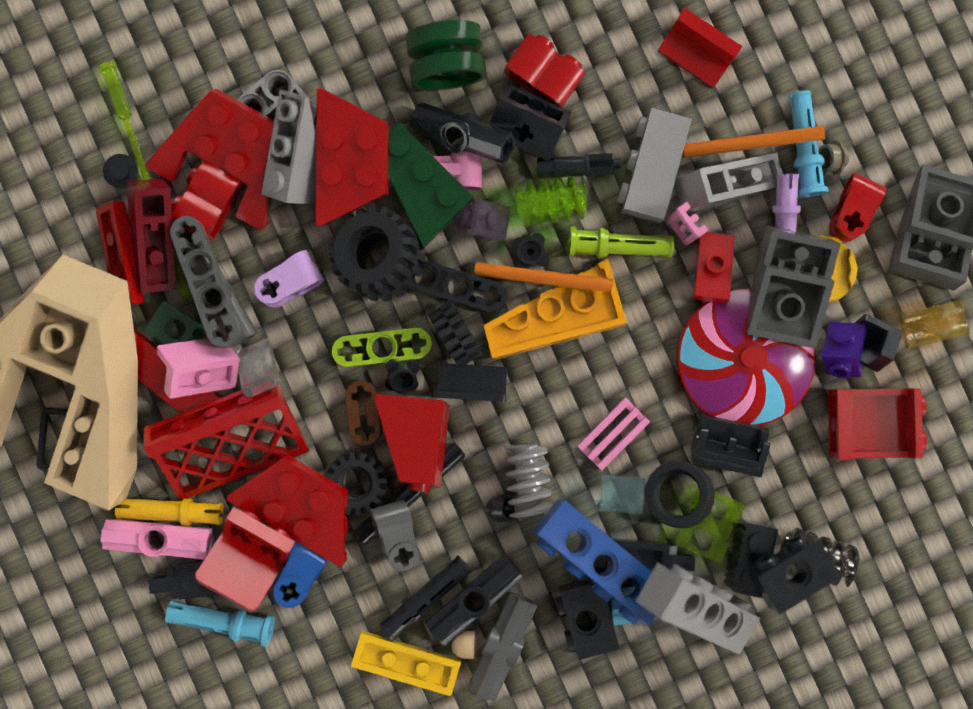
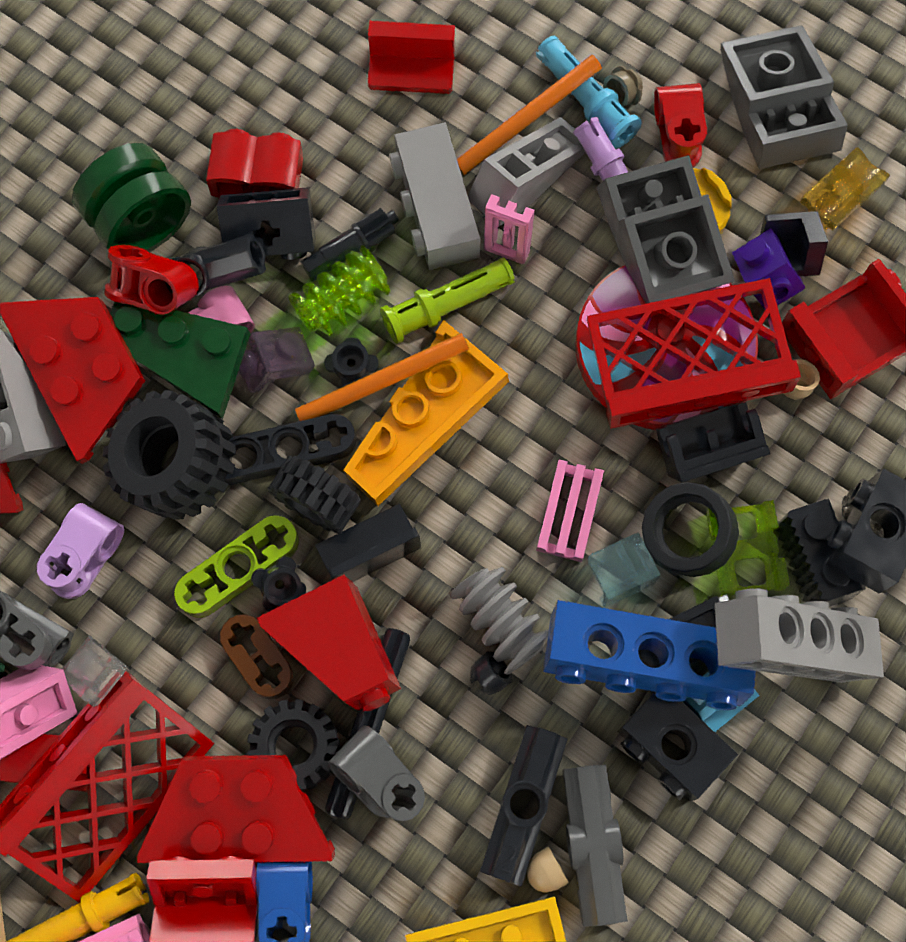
camera: 25 degrees left, 15 degrees down
black pin [379,555,472,641] -> none
red plate [692,232,735,304] -> none
none -> red piece [104,245,199,315]
none -> red fence [587,278,801,429]
none -> tan hinge [783,359,820,400]

